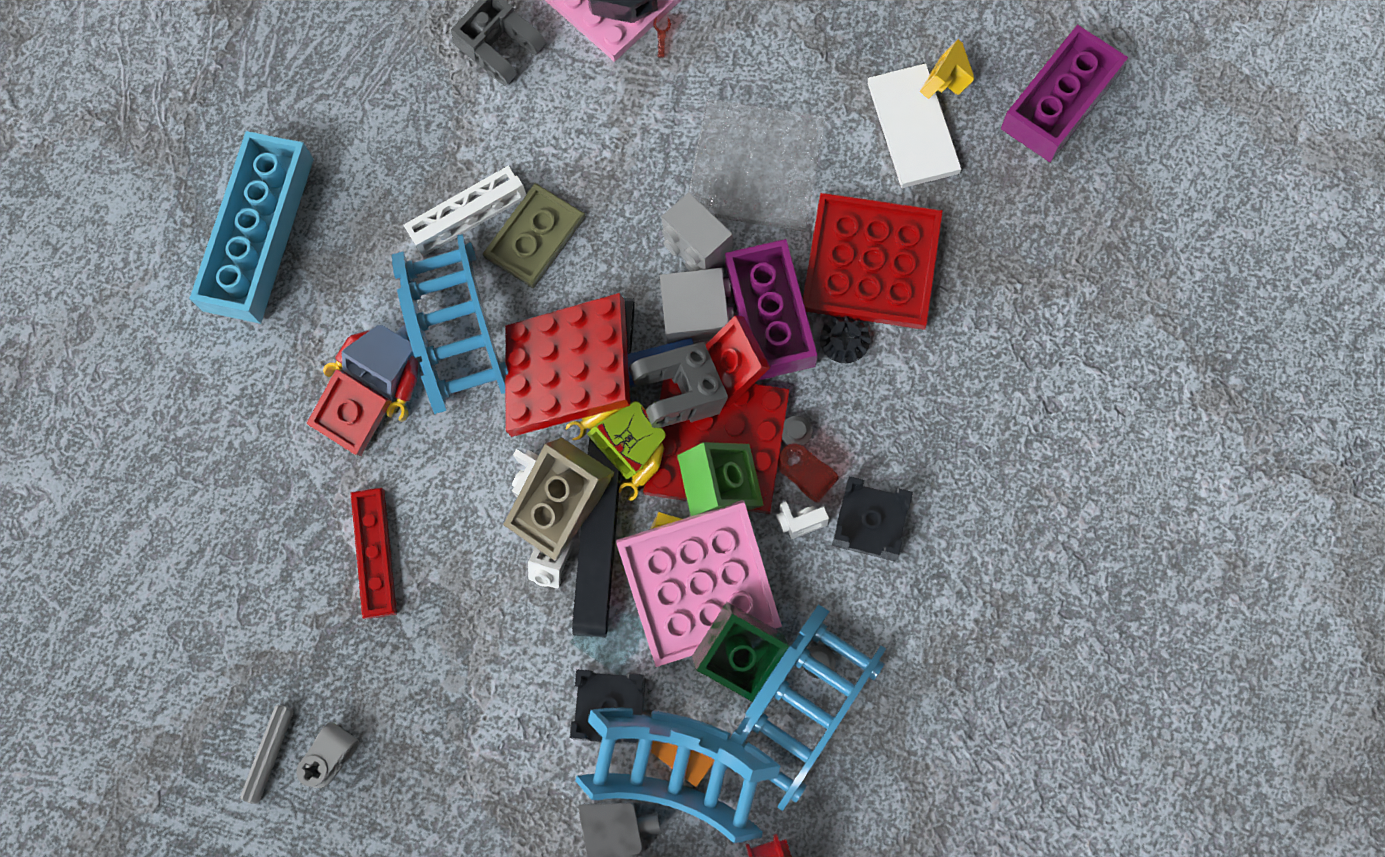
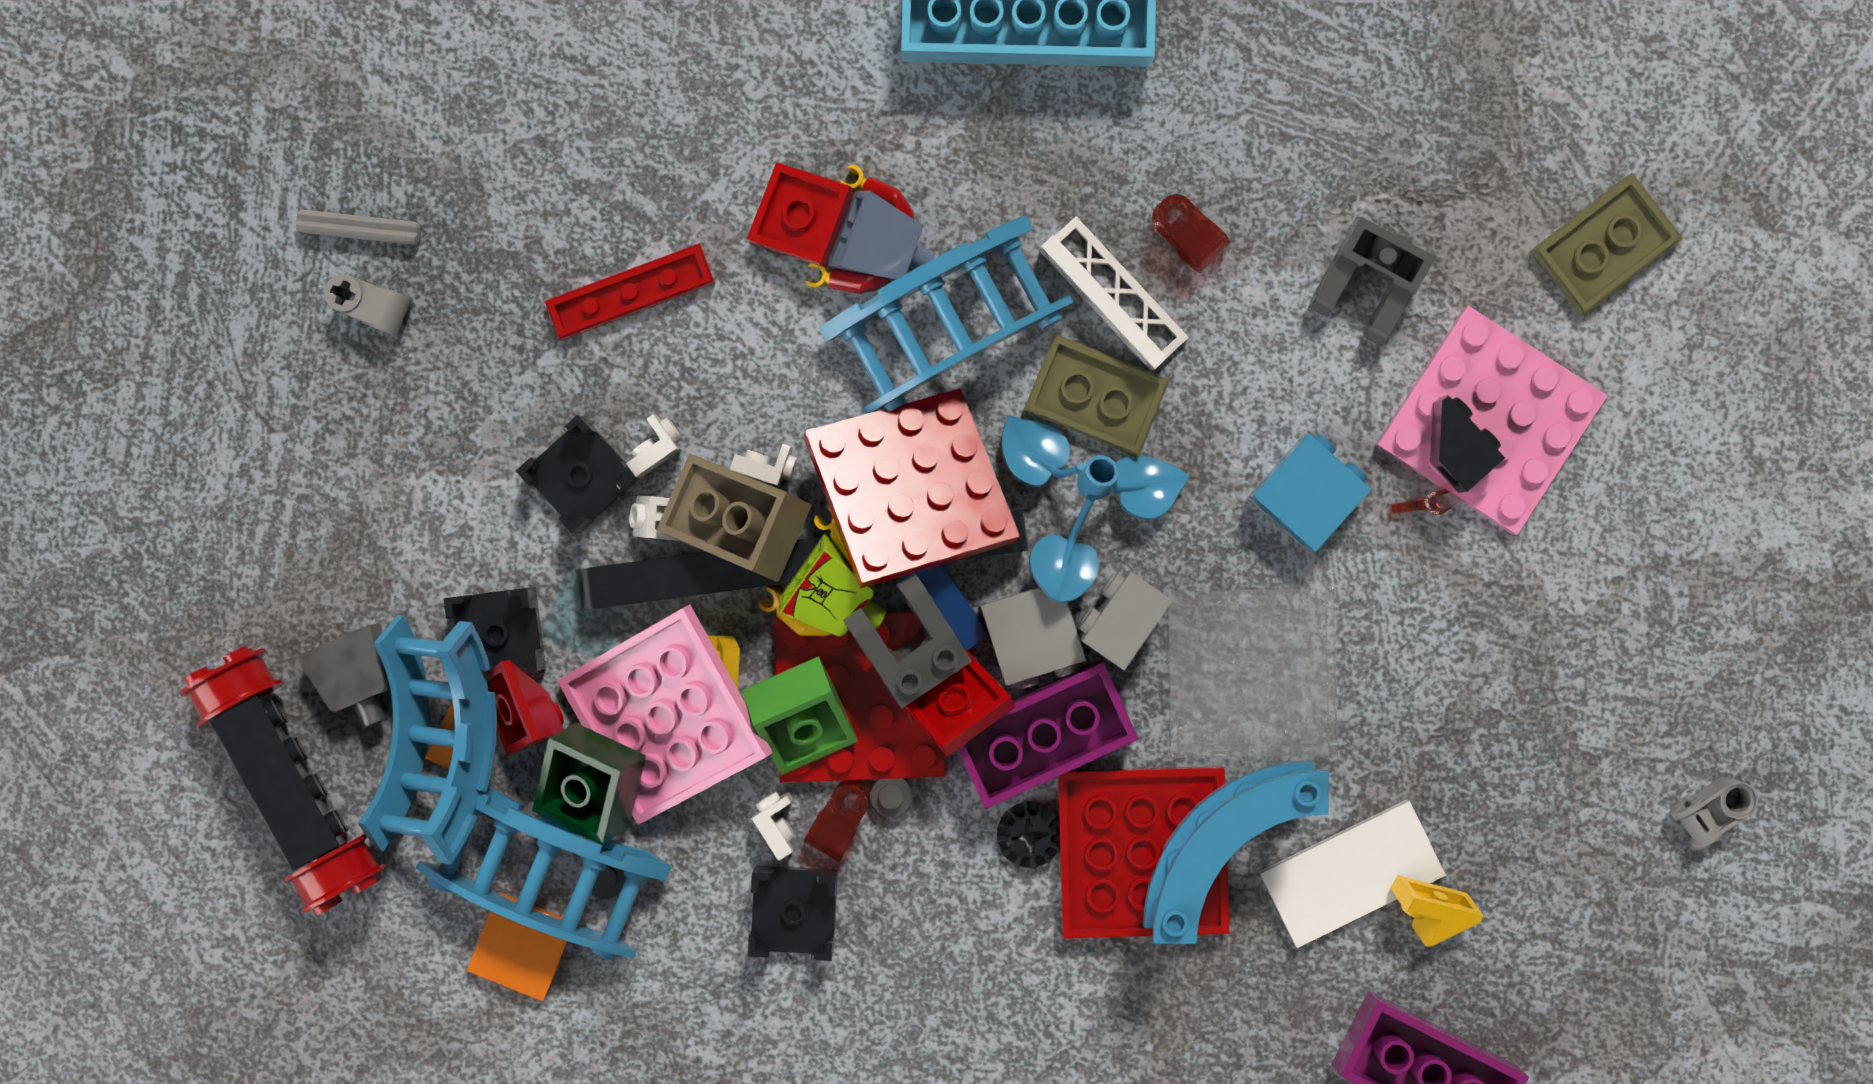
camera: 80 degrees right, 15 degrees up
none -> orange tile [466,892,569,1002]
none -> red slope [485,659,564,756]
none -> black panel [515,415,640,533]
none -> white bracket [626,414,682,478]
none -> dark azure plant [1001,415,1189,603]
none -> dark azure fence [1143,760,1329,944]
none -> clear red piece [1151,194,1230,273]
none -> dark azure piece [1247,433,1372,552]

